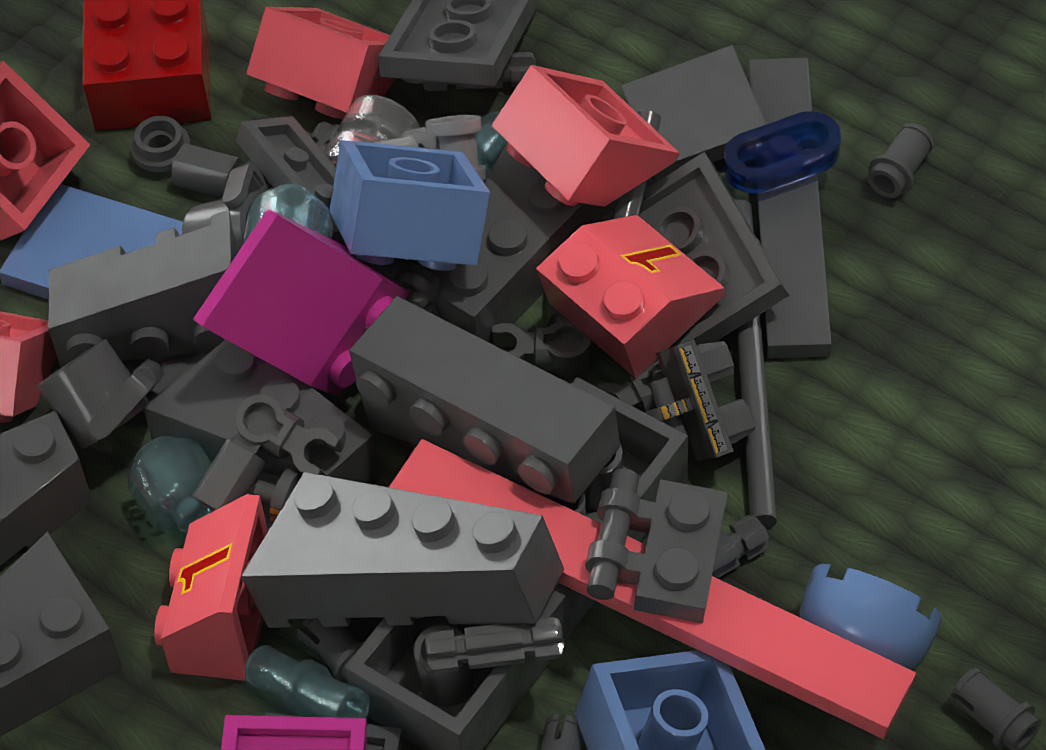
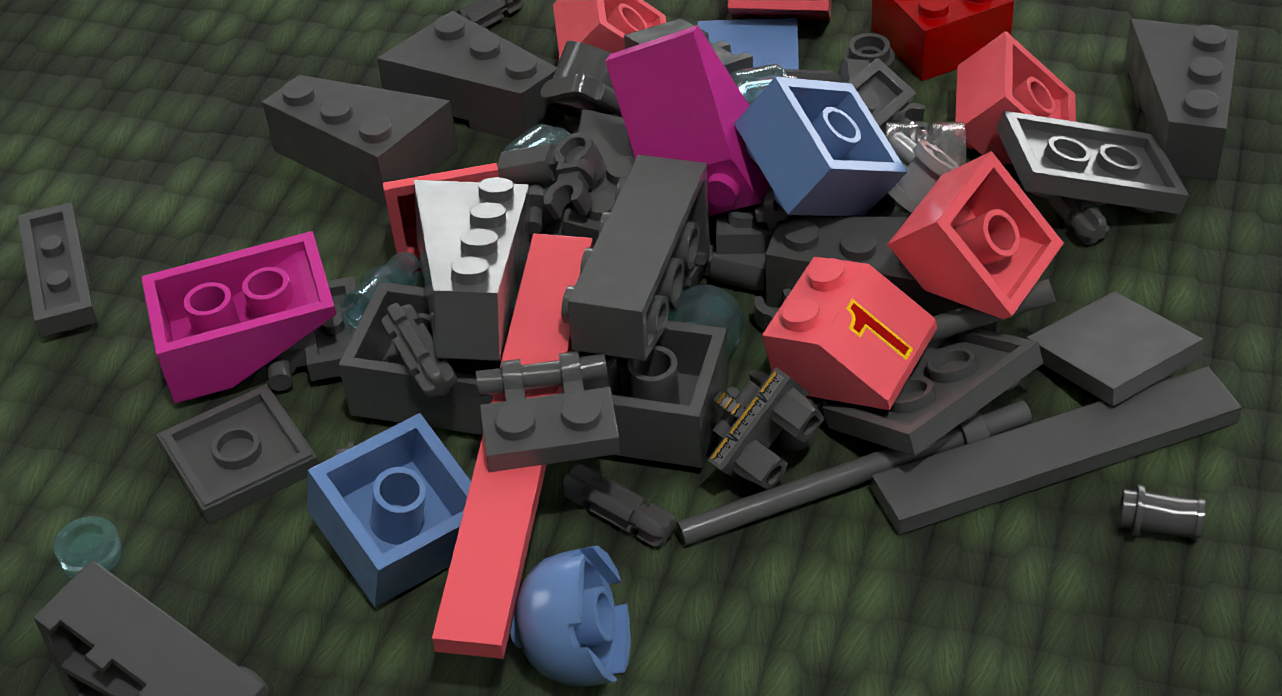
camera: 70 degrees right, 10 degrees down
clear blue plate [724,111,841,193] -> none

